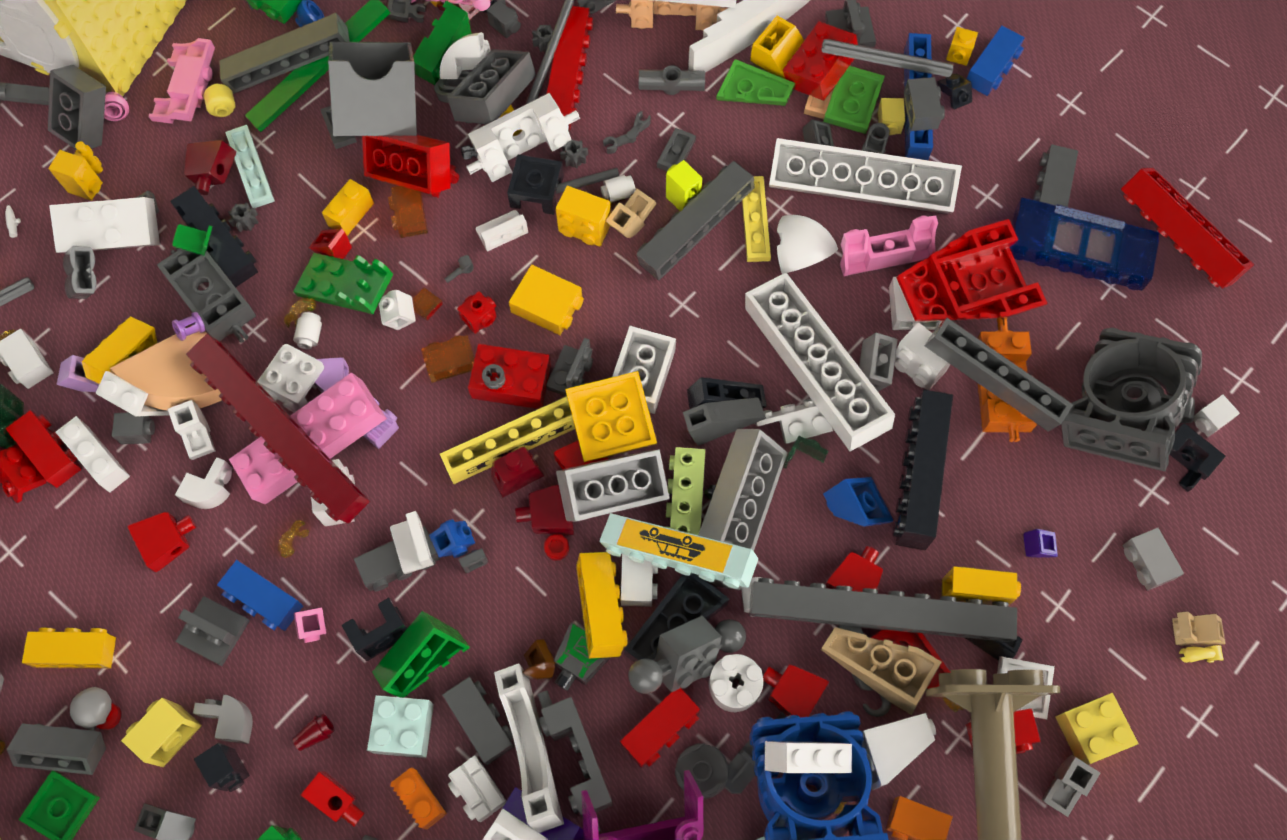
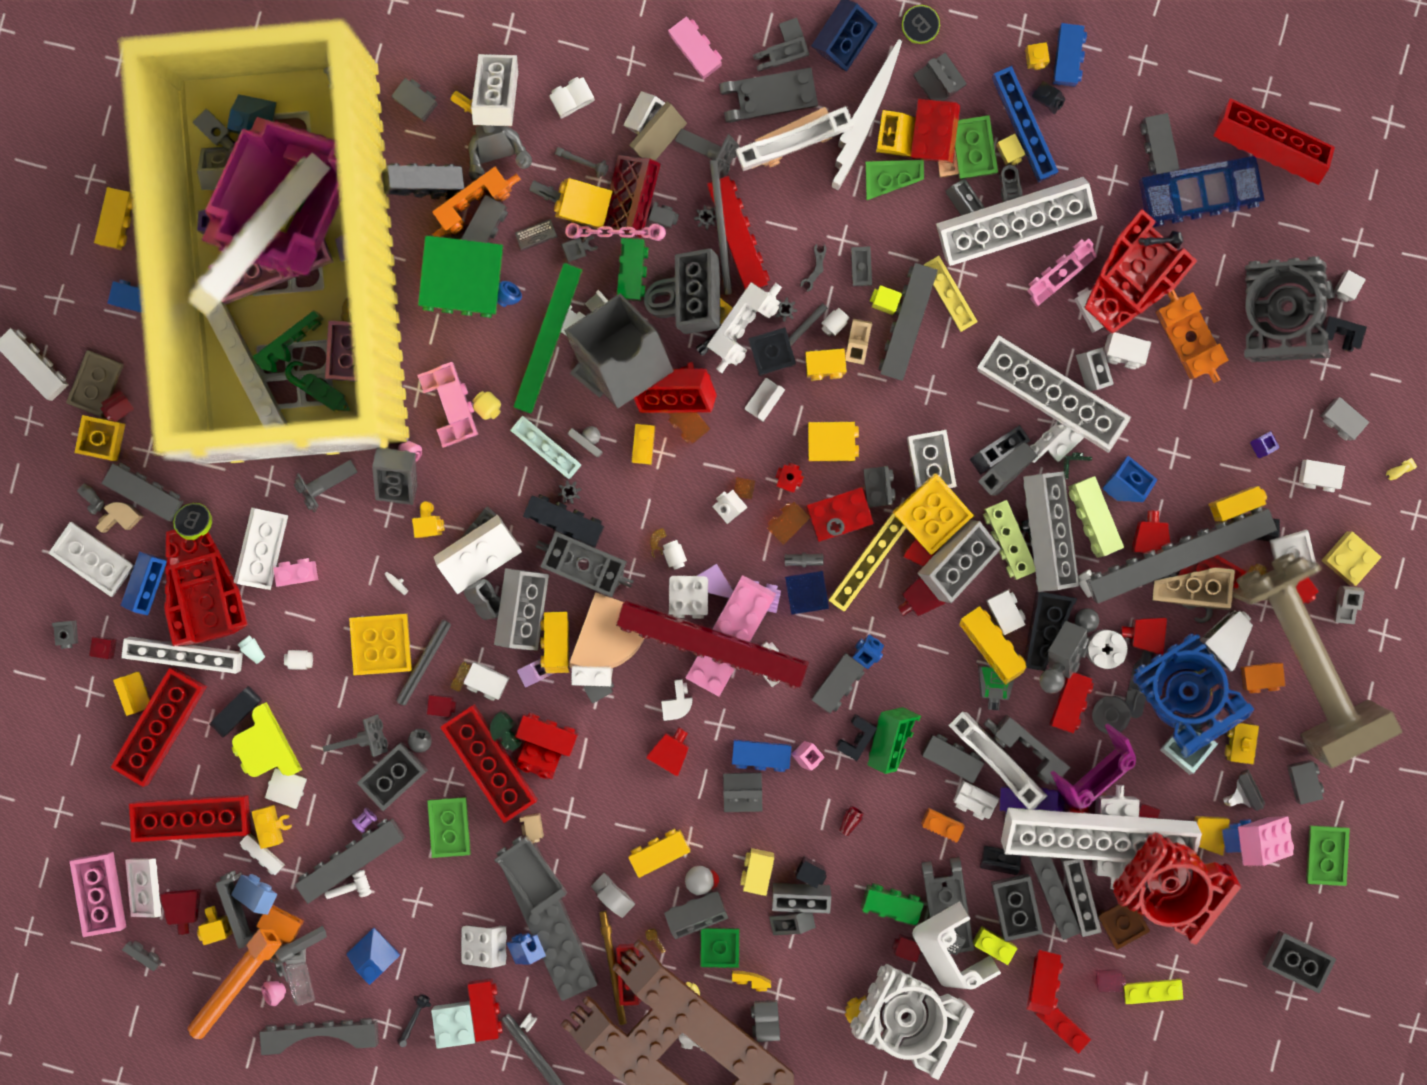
camera: 25 degrees left, 20 degrees up
white brick [56,416,130,492] -> none
white brick [168,400,216,460] -> none
green bracket [172,224,213,256] -> none
medium lavender bush [172,312,205,341] -> none
dark red torso [184,140,237,195] -> none
light grey brick [193,695,253,744] -> none
dark grey brick [219,13,349,94] -> none
clear yellow arm [278,520,309,558] -> none
green hinge [293,253,393,314] -> none
red torso [301,771,365,827] -> none
red slope [309,228,352,259] -> none
light aqua brick [367,695,434,758] -> none
white panel [390,511,434,574] -> none
white brick [440,32,491,79] -> none
dark grey hand [444,255,474,283] -> none
dark grey tile [459,548,488,573] -> none
dark red torso [491,446,544,498] -> none
reddish brown plate [522,639,555,680] -> none
red tile [544,534,569,561] -> none
brick [599,513,759,589] -> none
dark grey piece [639,65,705,95] -> none
white brick [765,741,852,773] -> none
white brick [777,215,838,274] -> none
axle [821,39,953,77] -> none
black brick [893,389,953,550] -> none
dark grey brick [904,77,945,131] -> none
dark grey brick [924,318,1073,432] -> none
tan brick [1172,612,1225,646] -> none
none -> light grey brick [494,568,549,650]
none -> light grey tile [568,426,603,458]
none -> dark grey brick [771,883,831,914]
none -> dark grey pin [785,552,824,567]
none -> clear blue plate [785,571,829,615]
none -> yellowish green brick [1068,476,1124,558]
none -> black piece [1139,231,1183,249]
none -> white brick [1299,460,1345,492]

